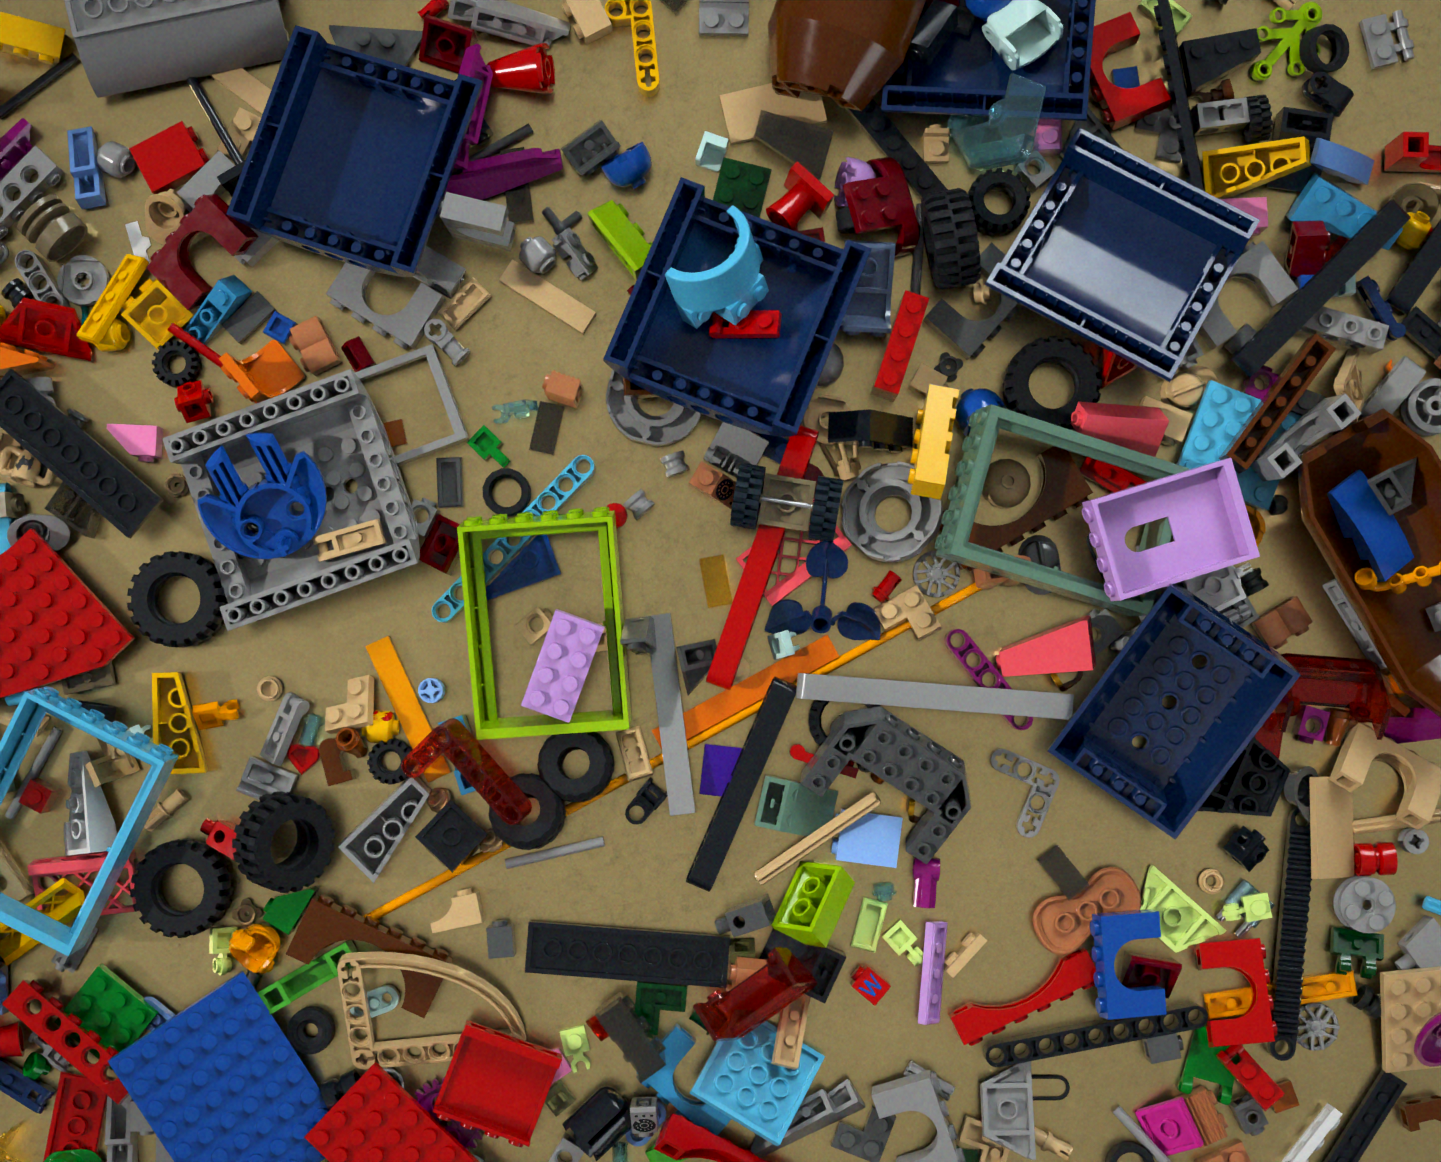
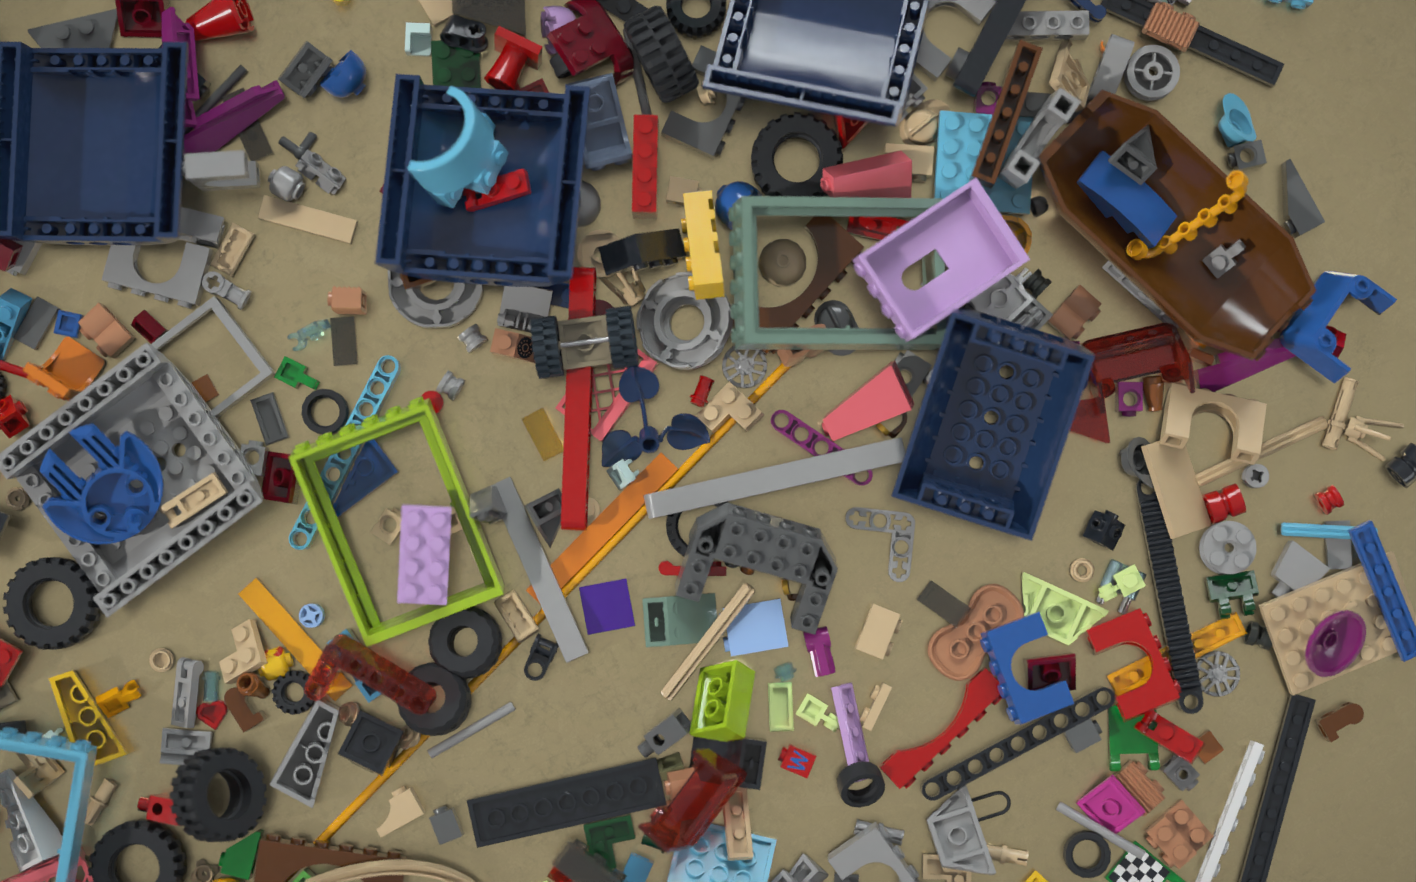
camera: 20 degrees left, 0 degrees up
lime slope [587,200,653,280] -> none
black beam [686,676,797,892] -> none
dark grey plate [934,352,963,381] -> none
black wedge [1198,736,1290,817] -> none
none -> black piece [440,15,488,53]
none -> black tyre [837,761,885,808]
none -> tan brick [855,603,903,660]

